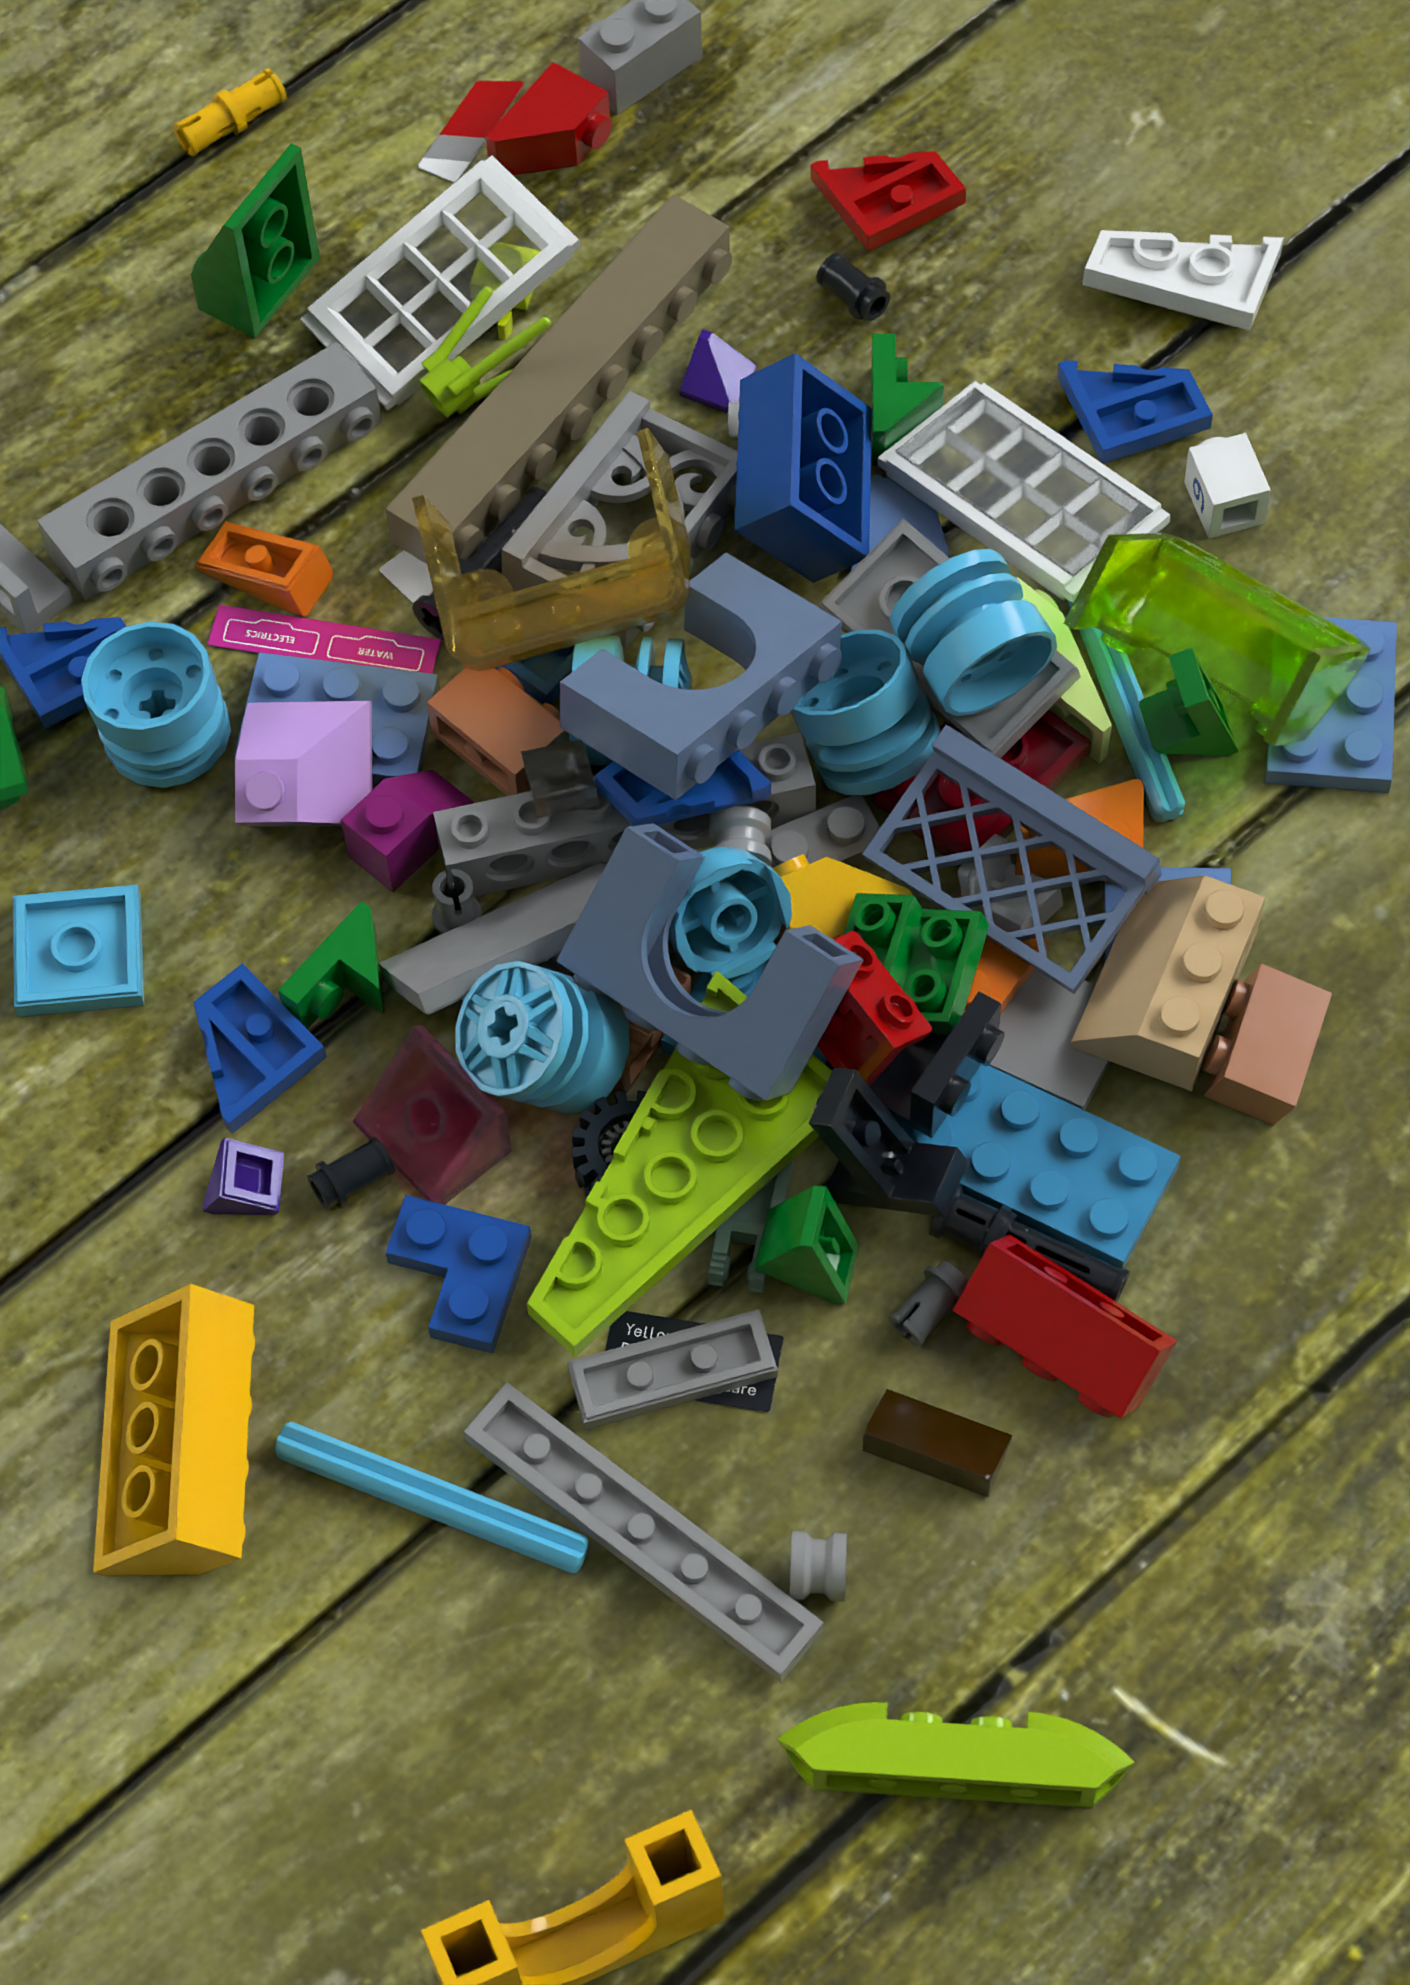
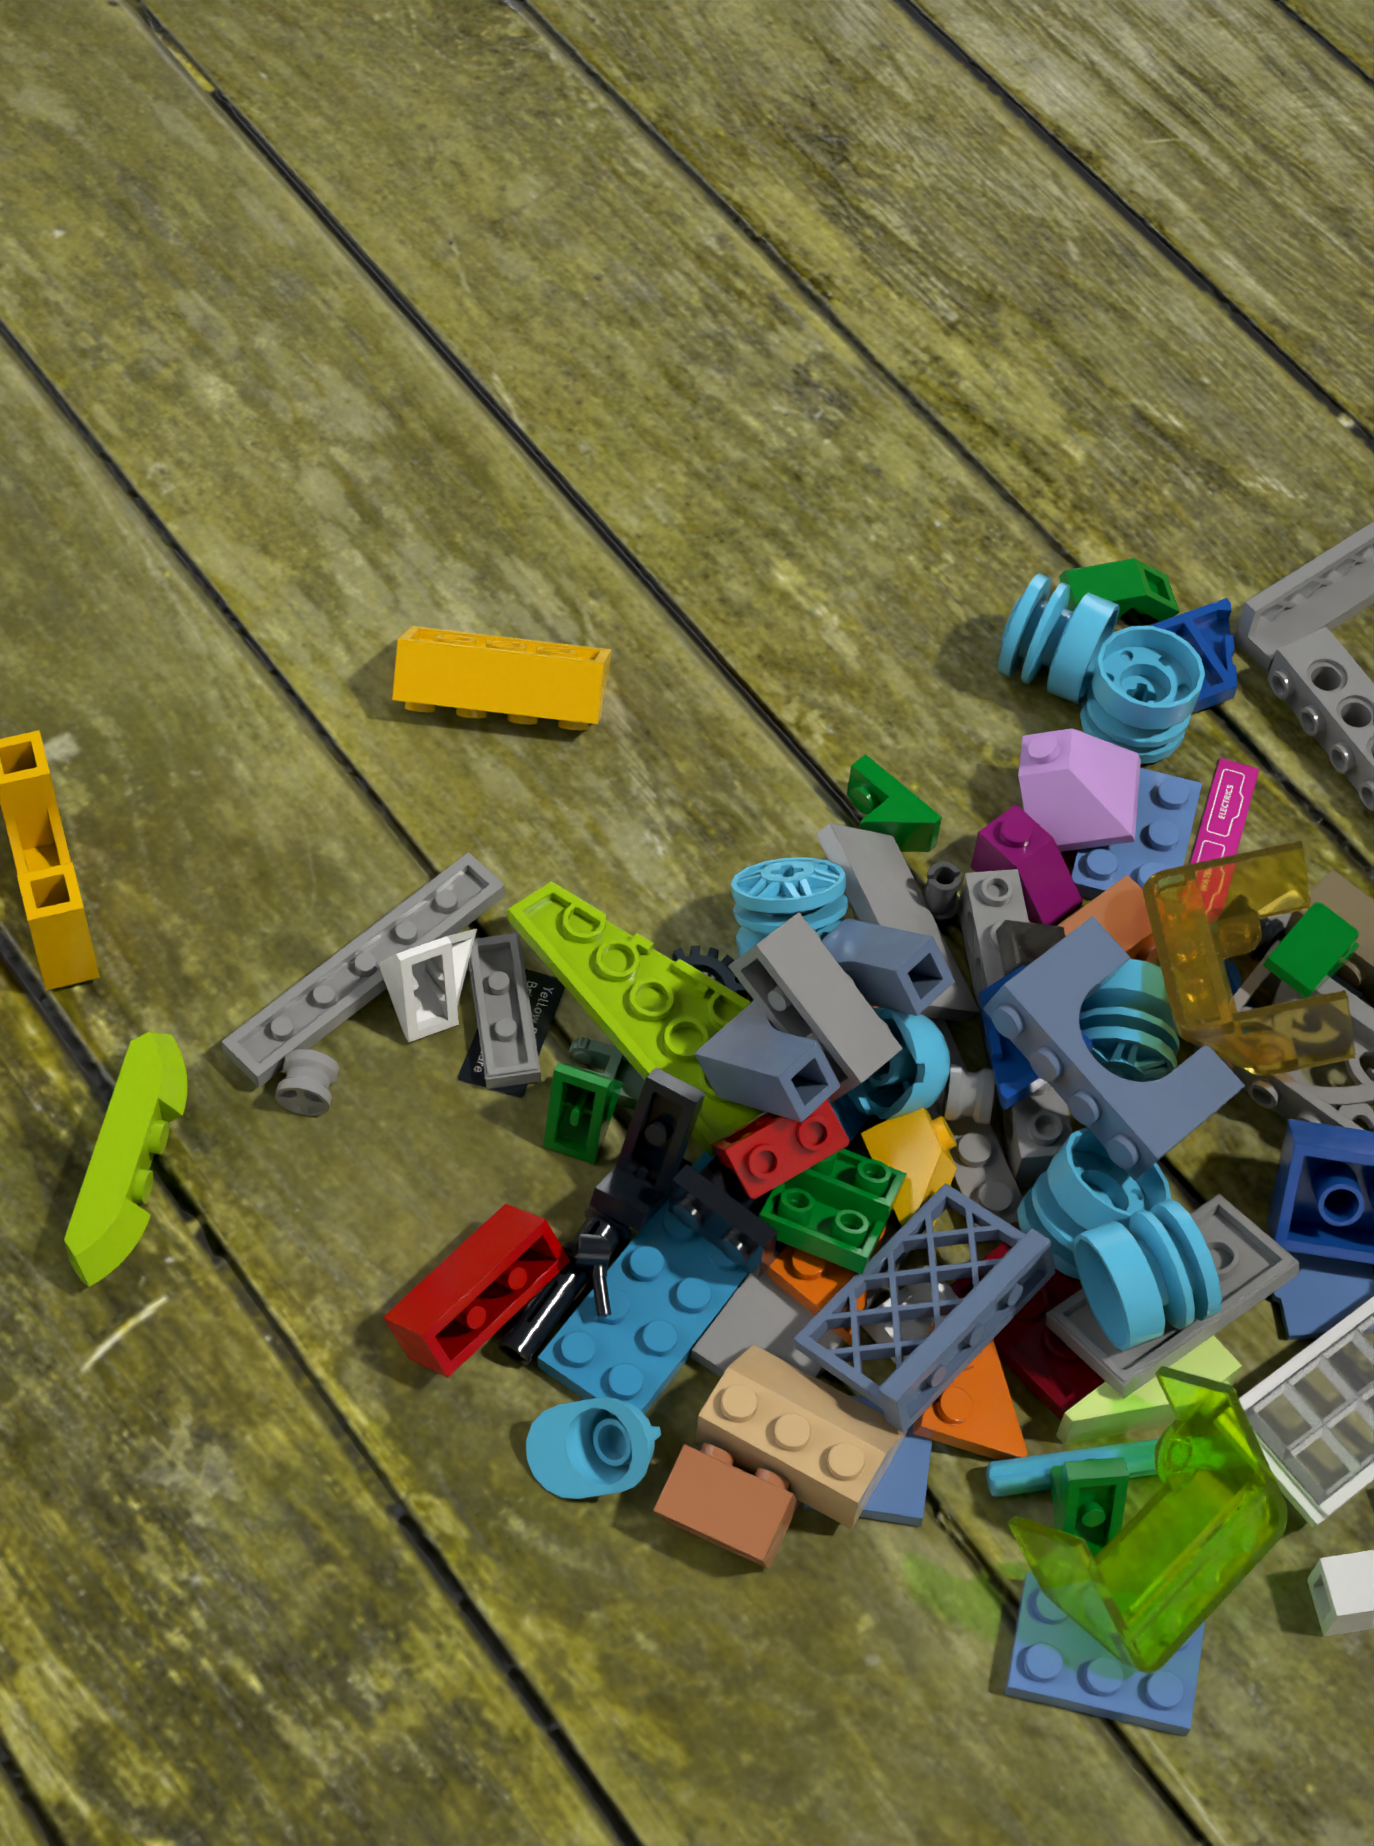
camera: 90 degrees right, 5 degrees down
medium azure tile [13,885,144,1017] -> none
blue wing [193,963,327,1134] -> none
orange slope [195,521,333,616] -> none
dark purple slope [203,1138,284,1215] -> none
medium azure axle [274,1422,589,1573] -> none
black pin [307,1136,395,1210] -> none
clear pink slope [352,1025,512,1205] -> none
blue plate [386,1195,532,1354] -> none
dark brown slope [863,1389,1012,1498] -> none
dark grey pin [888,1261,969,1347] -> none
none -> white slope [378,929,477,1042]
none -> medium azure piece [526,1397,661,1499]
none -> black hand [574,1233,611,1317]
none -> light grey brick [728,912,903,1102]
none -> medium azure wheel [997,573,1120,704]
none -> green slope [1263,901,1360,999]

